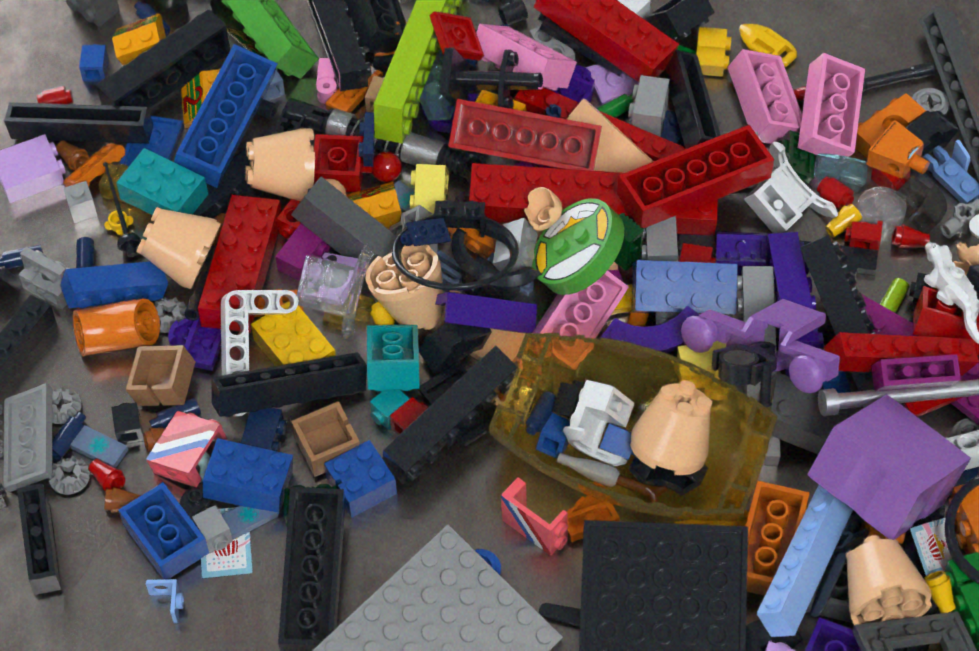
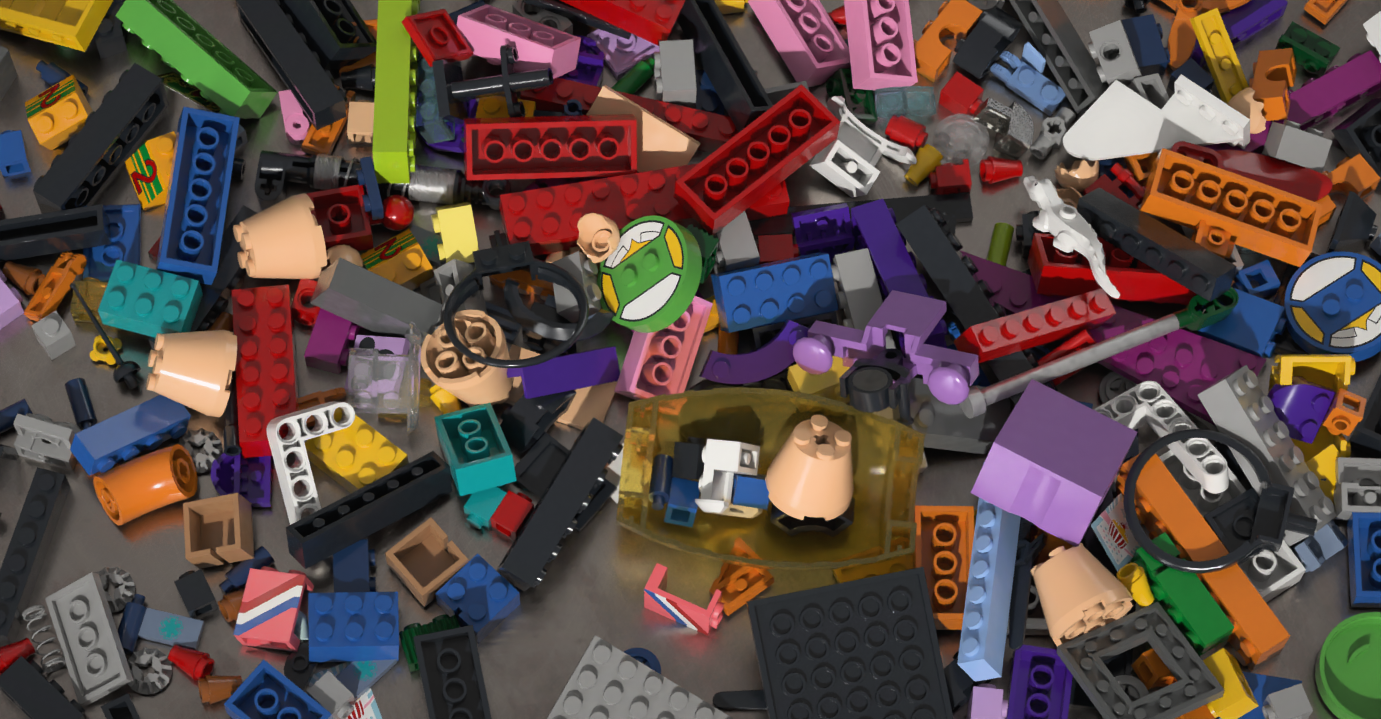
camera: 20 degrees left, 10 degrees up
dark blue hinge [400,218,452,247] -> none
light grey piece [557,452,667,505] -> none
orange torso [866,120,930,178] -> none
magenta brick [871,354,961,392] -> none

